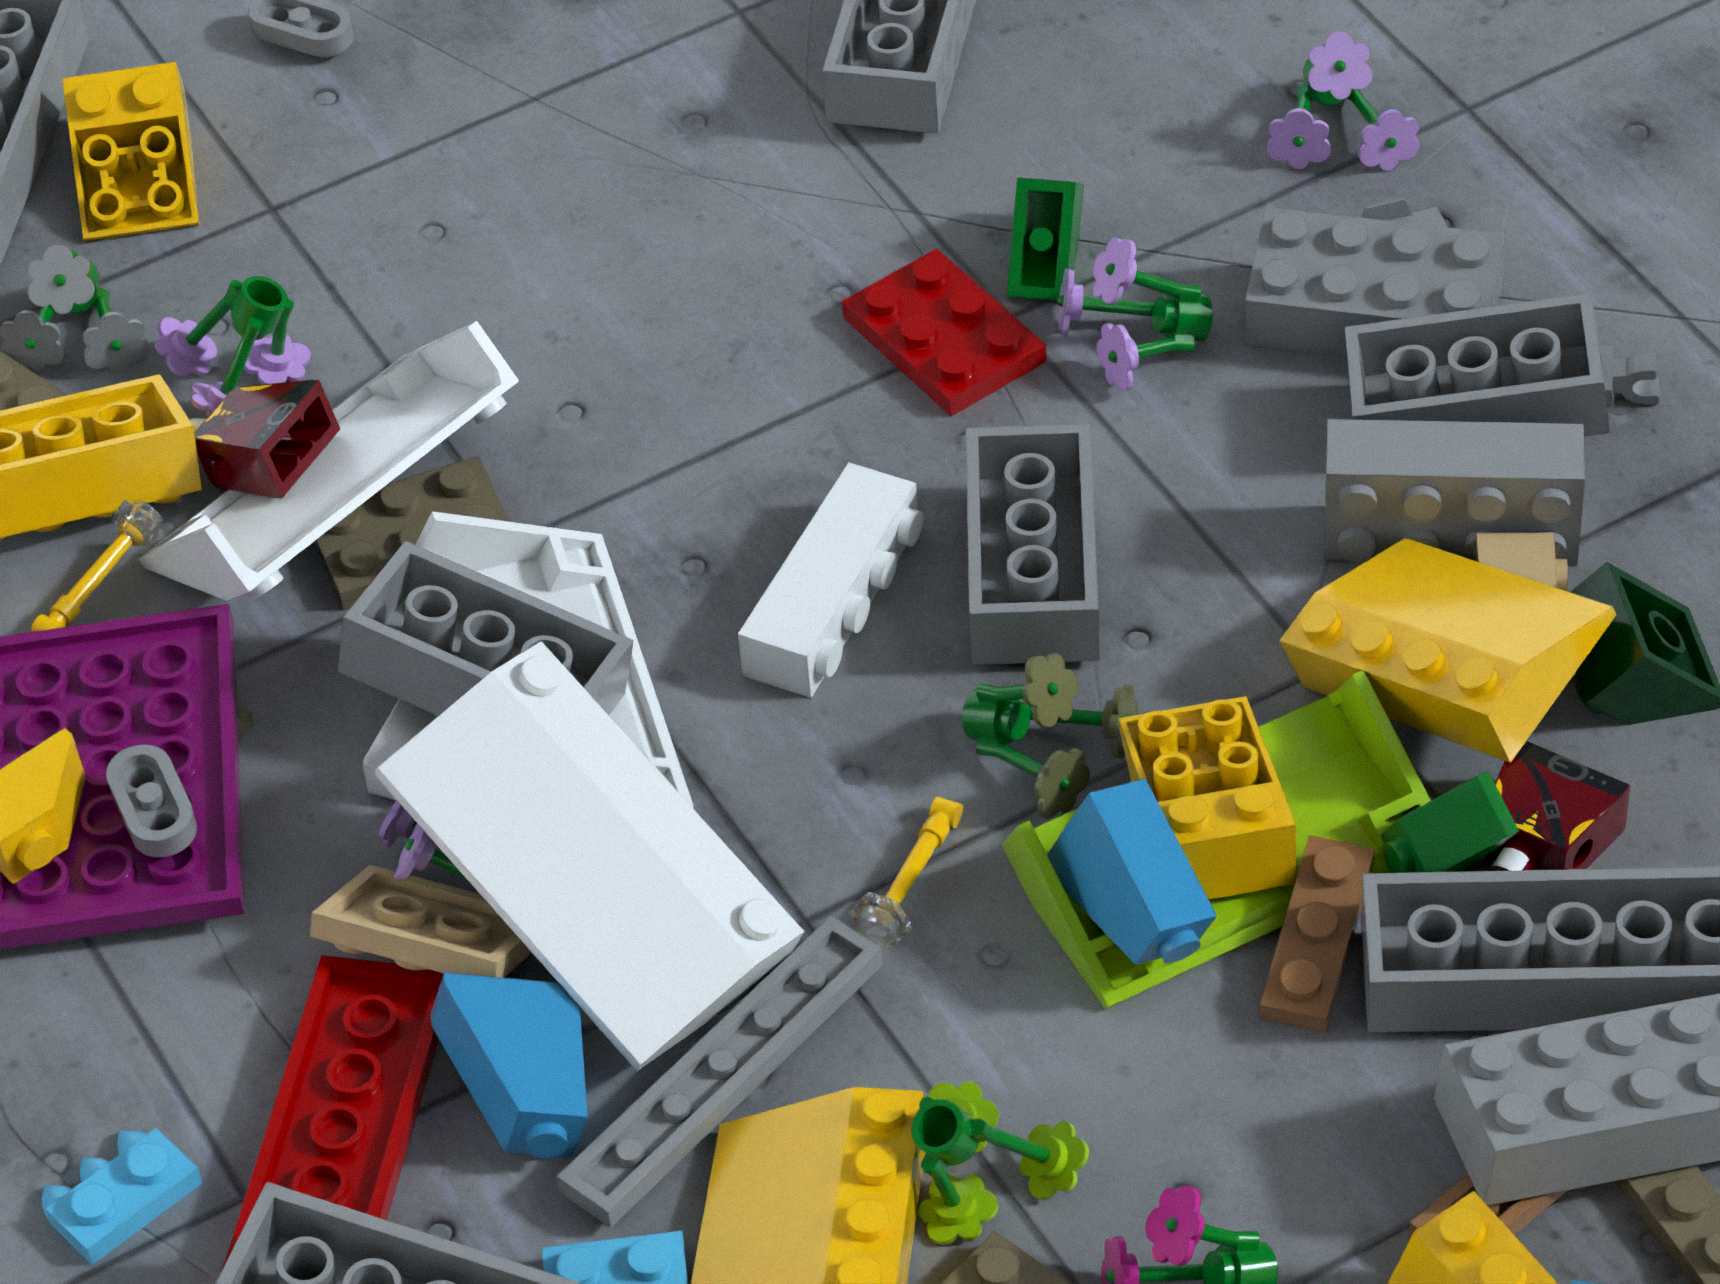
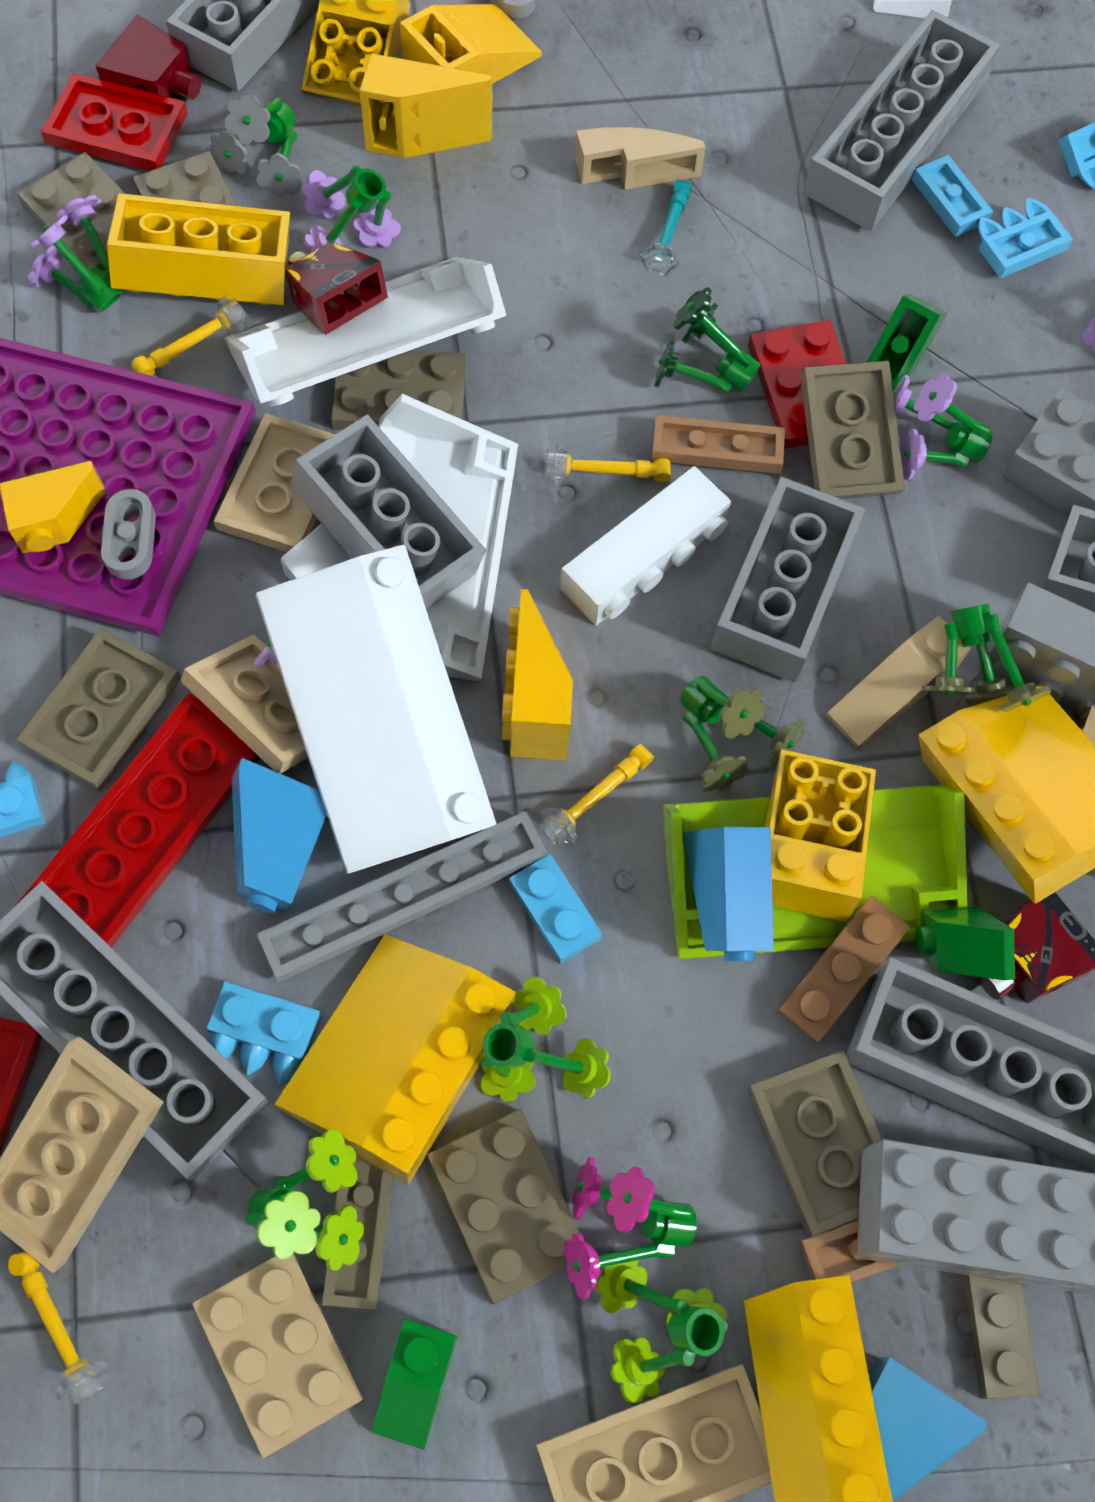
camera: 15 degrees right, 20 degrees up
none -> dark tan plate [16,628,181,791]
none -> tan plate [214,413,335,552]
none -> yellow slope [359,53,492,158]
none -> yellow slope [400,4,542,84]
none -> yellow slope [502,589,573,761]
none -> medium azure plate [509,854,603,964]
none -> yellow piece [544,444,671,484]
none -> tan slope [574,127,706,190]
none -> piece [639,180,693,276]
none -> medium nougat plate [651,414,785,474]
none -> plant [654,287,760,394]
none -> dark tan plate [747,1050,883,1238]
none -> dark tan plate [800,361,905,499]
none -> tan slope [826,615,971,749]
none -> medium azure plate [911,155,993,237]
none -> green plant [922,603,1051,712]
none -> medium azure plate [978,198,1073,279]

